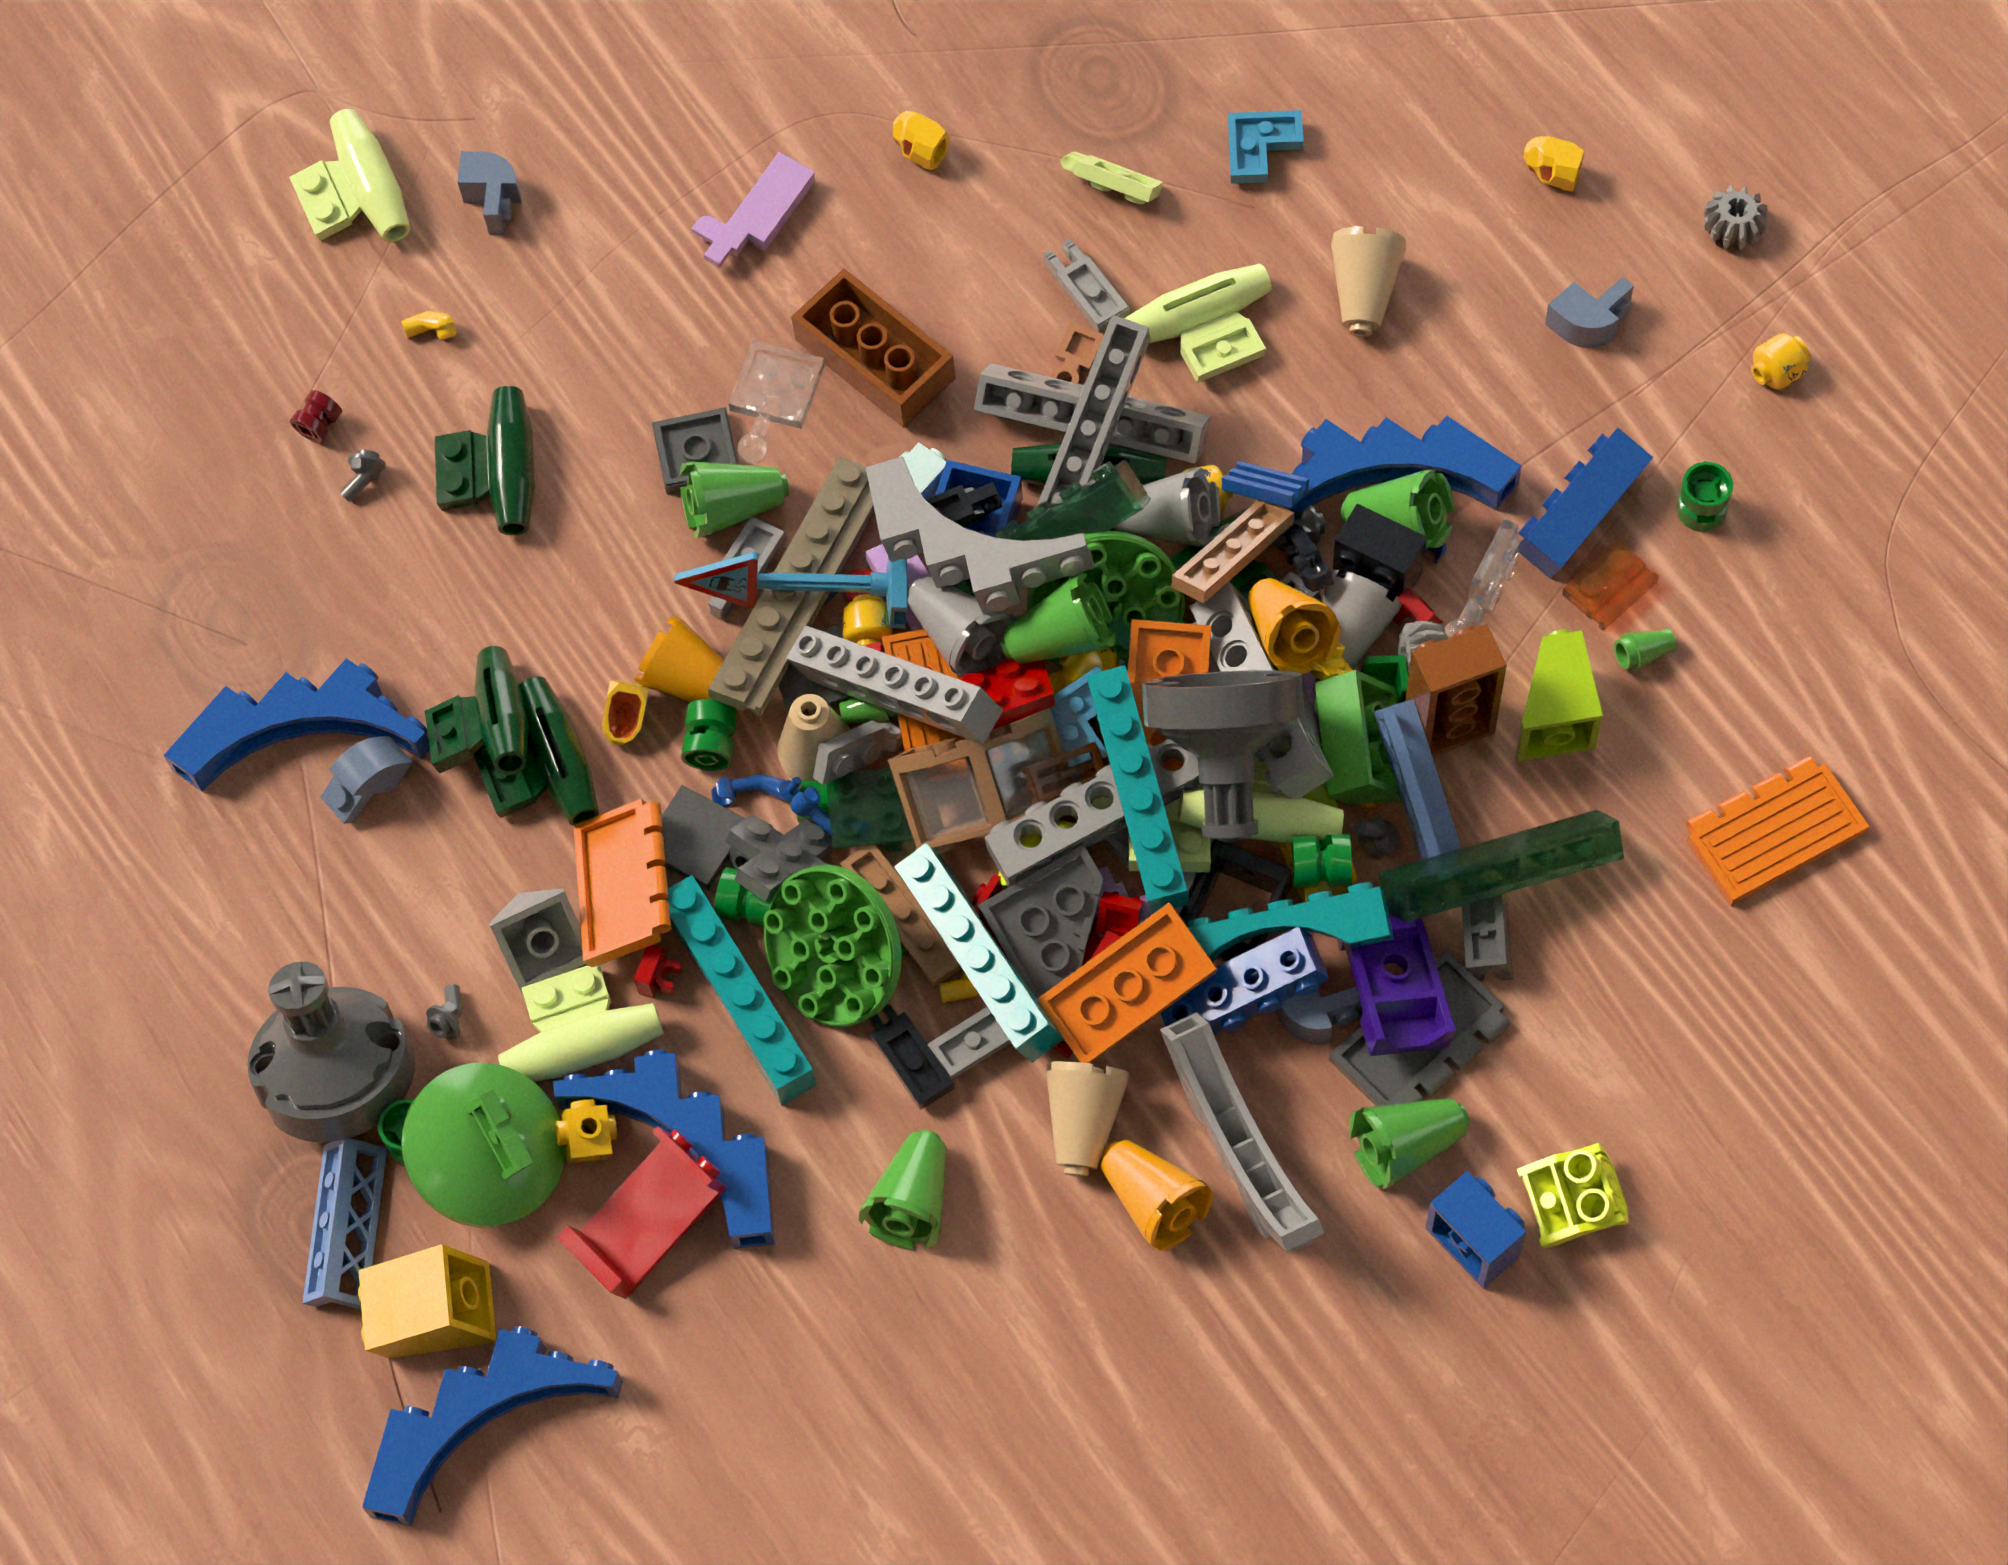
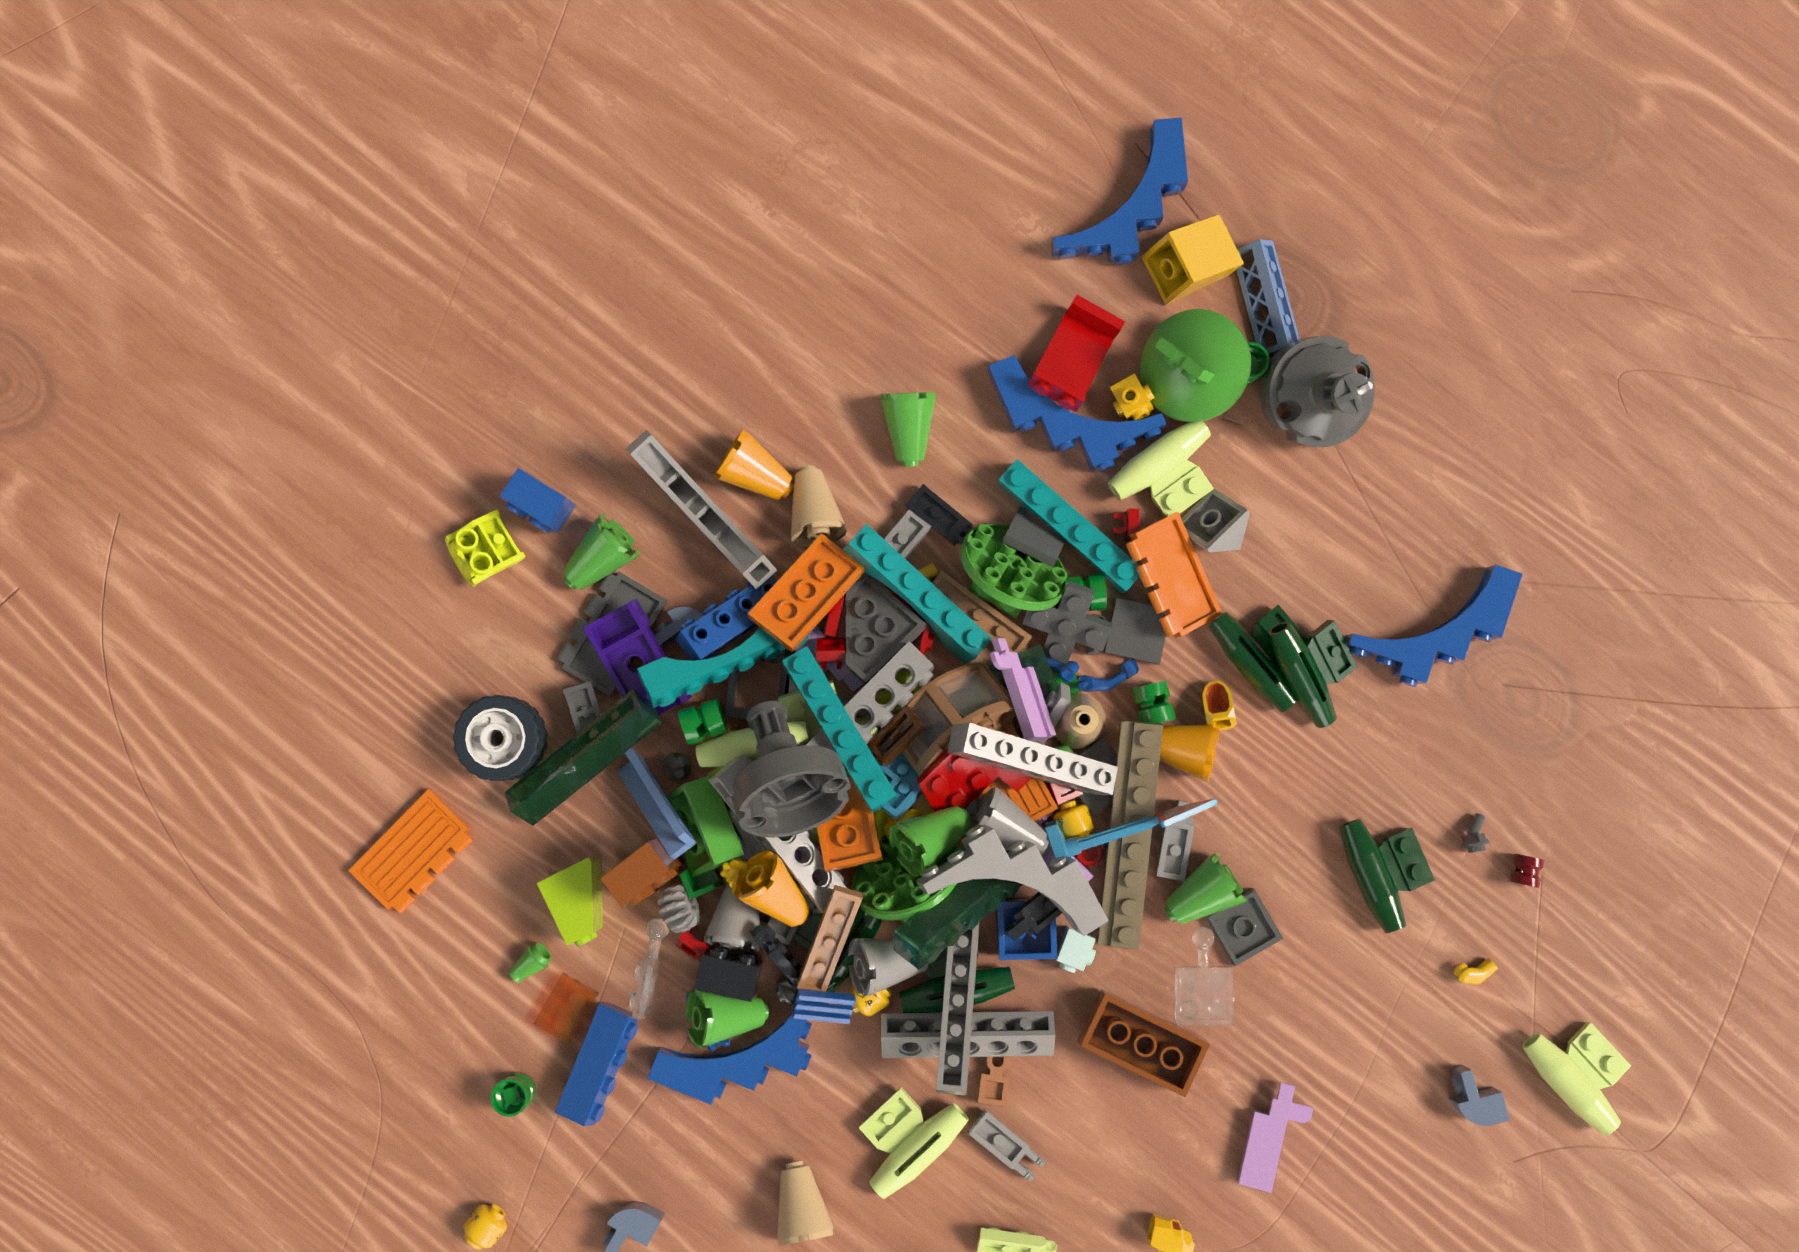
camera: 160 degrees right, 20 degrees up
sand blue brick [320,736,413,824] -> none
dark grey plate [426,984,462,1040] -> none
none -> wheel [453,695,548,781]
none -> lavender piece [990,638,1056,741]
none -> dark grey tile [1002,506,1065,567]

